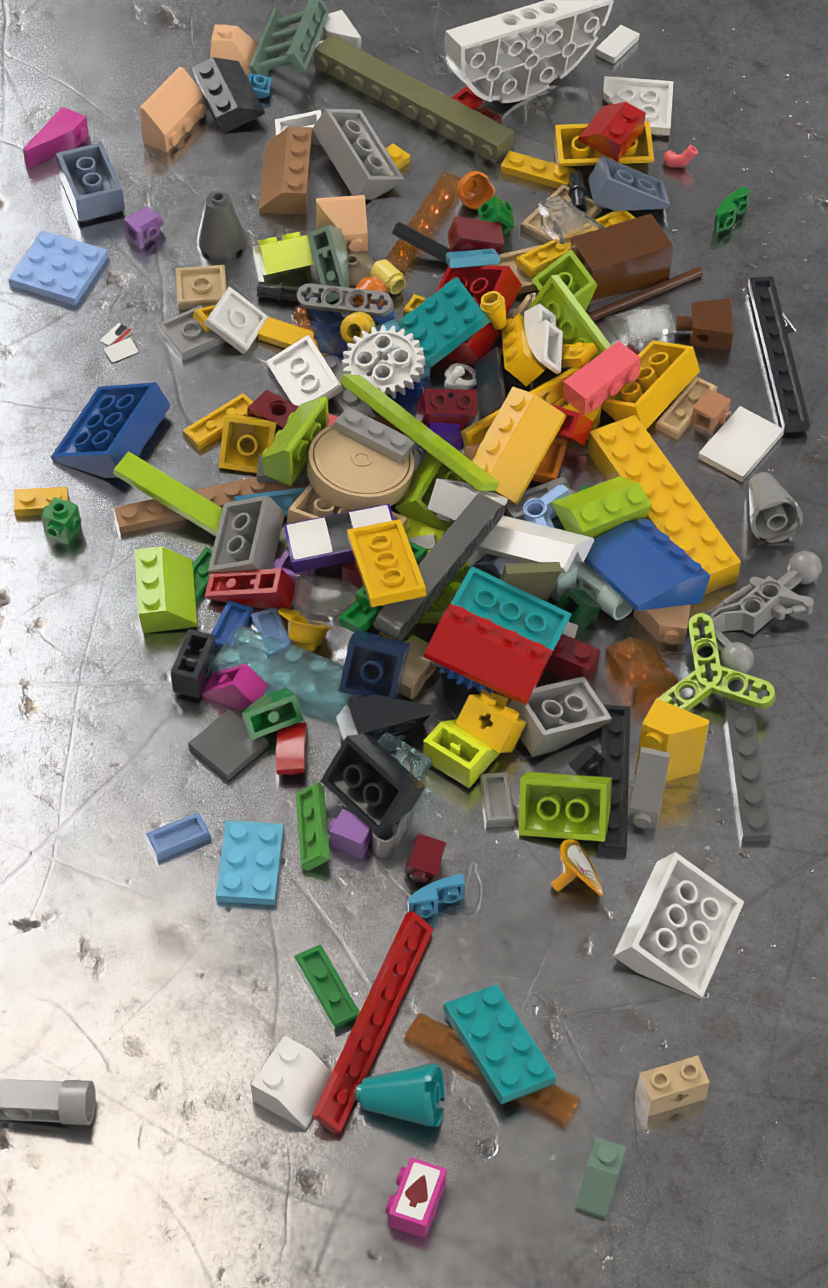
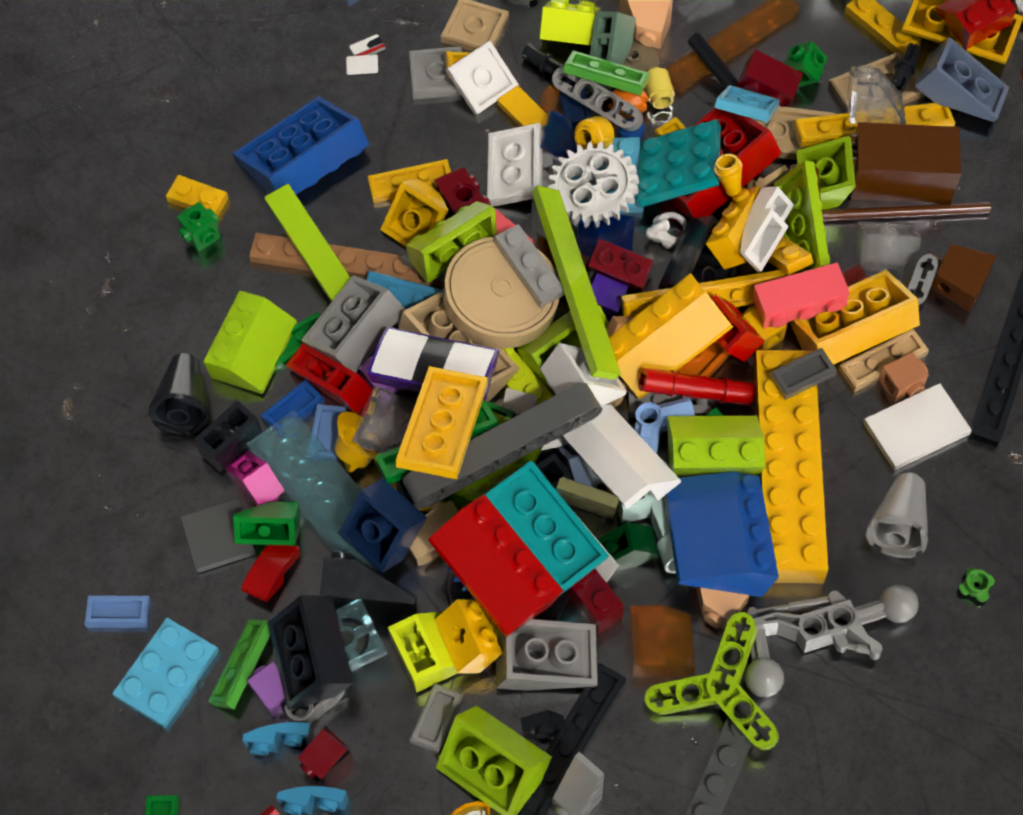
camera: 30 degrees right, 10 degrees up
orange hair [457,171,495,210] -> none
yellow slope [635,698,710,781] -> none
none -> black cone [148,353,208,435]
none -> dark azure slope [242,722,313,756]
none -> bright green tile [563,51,650,96]
none -> red piece [638,368,756,406]
none -> dark grey tile [770,348,837,400]
none -> dark grey beam [901,251,938,305]

